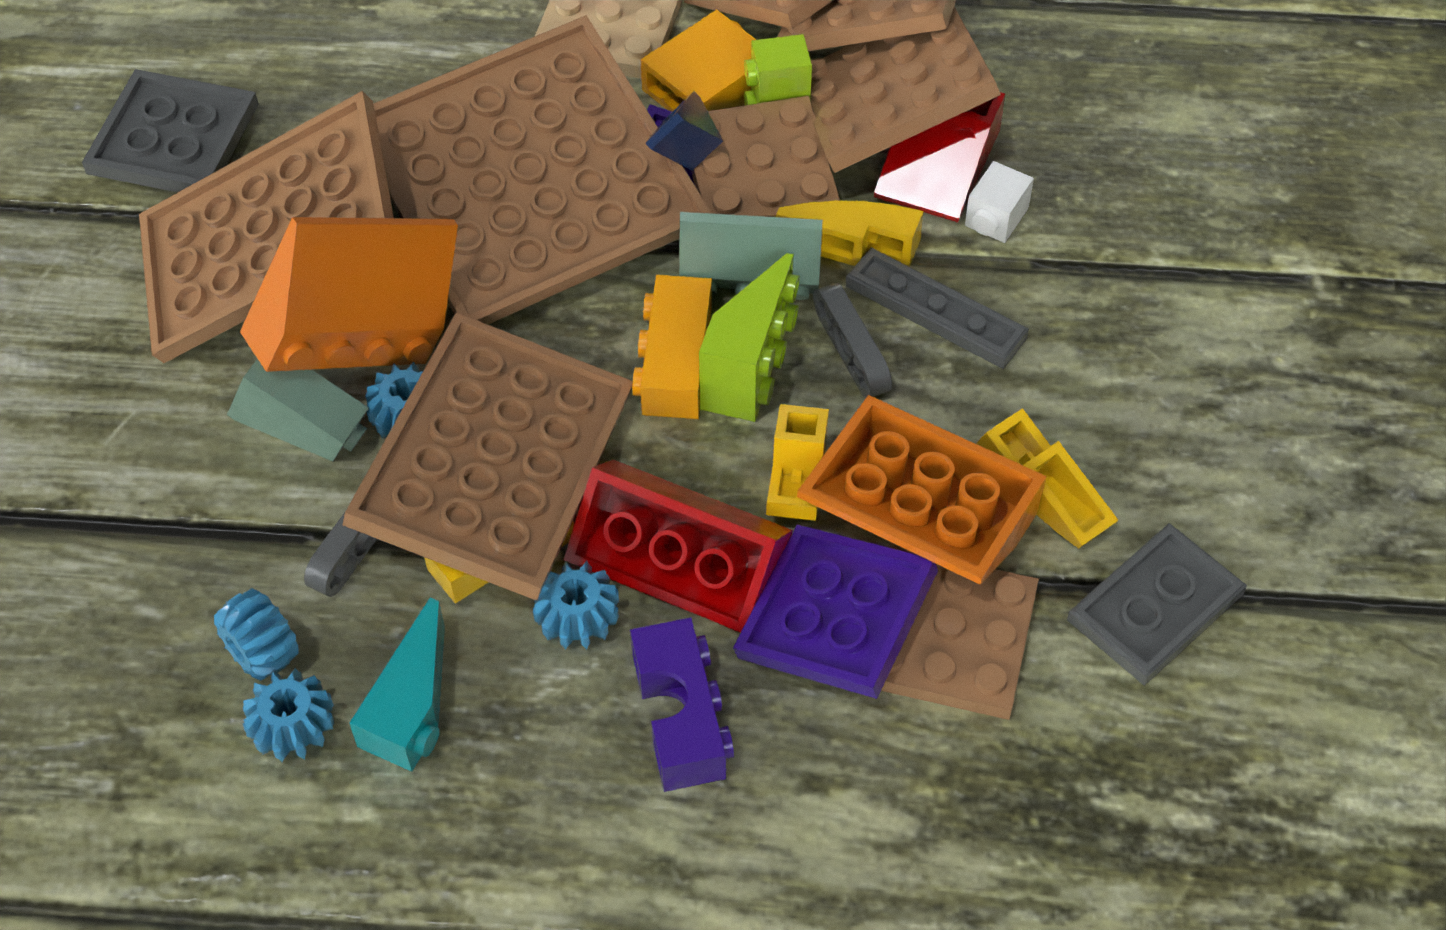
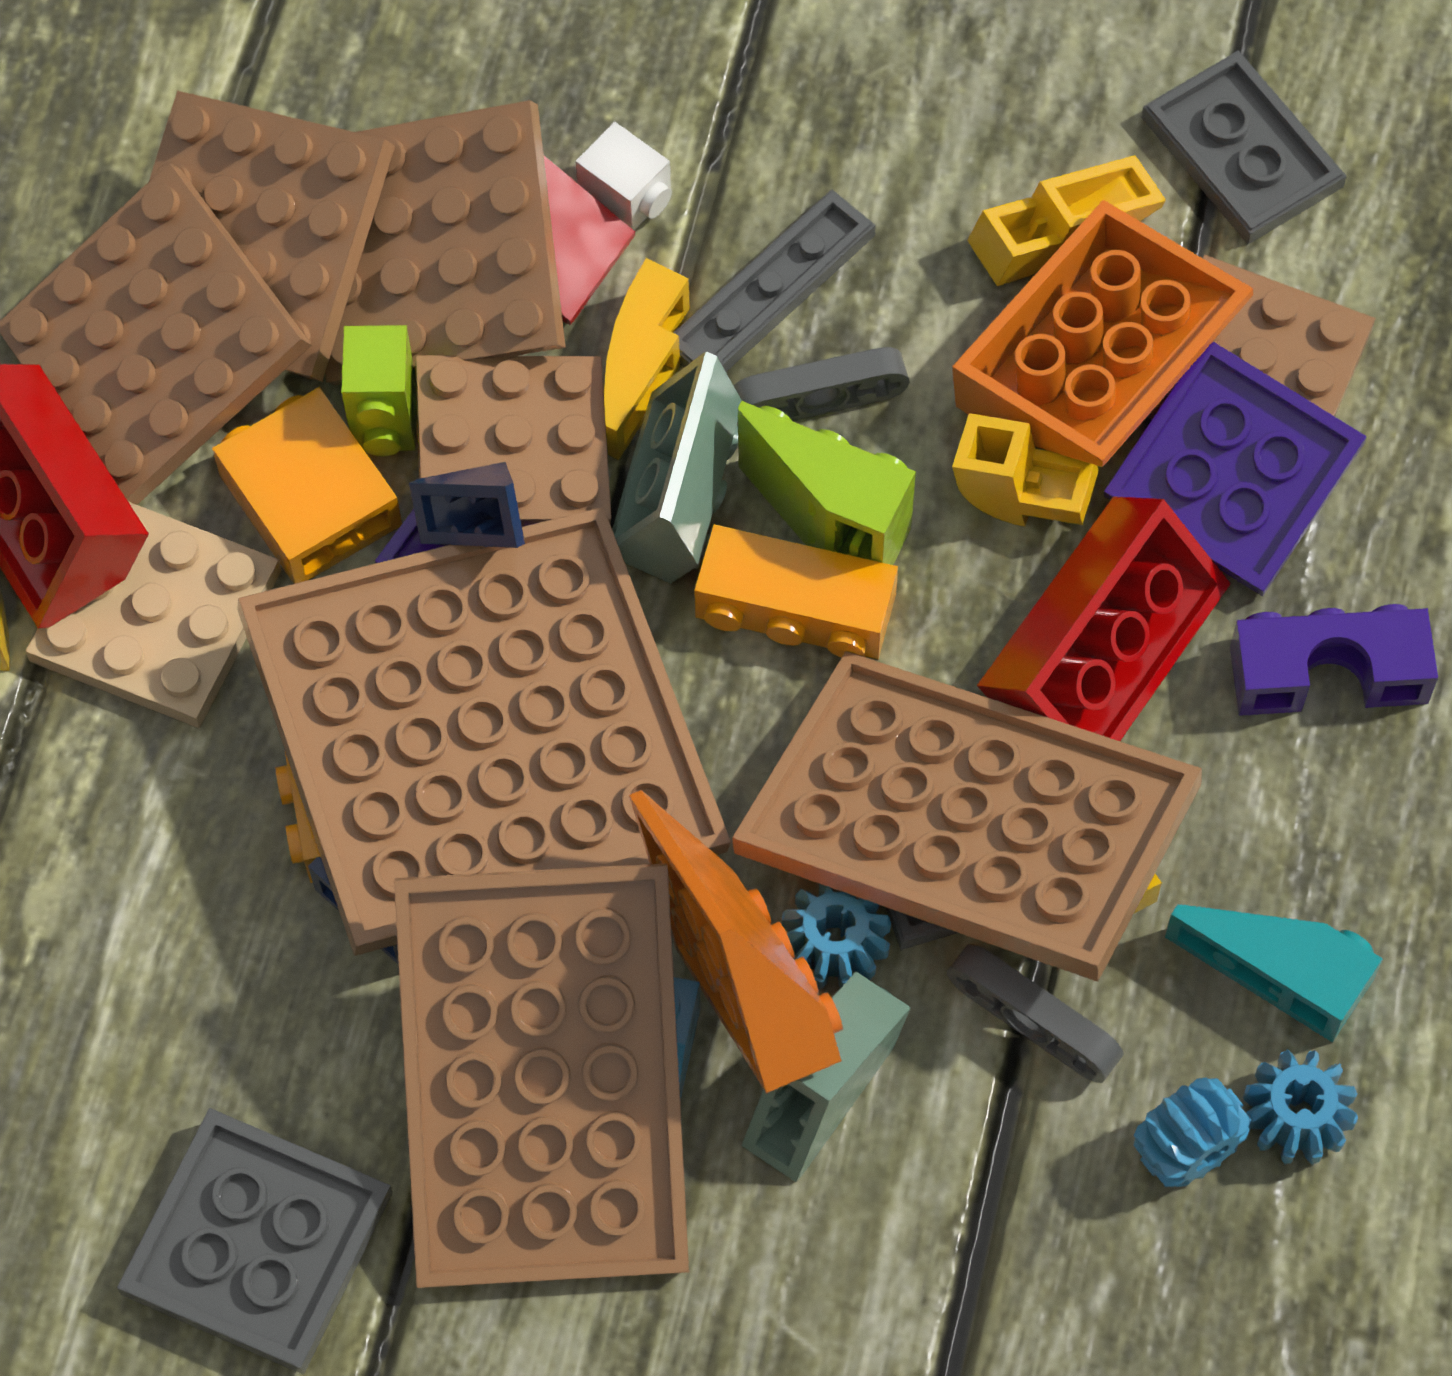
camera: 80 degrees left, 10 degrees up
dark azure gear [533,561,619,650] -> none

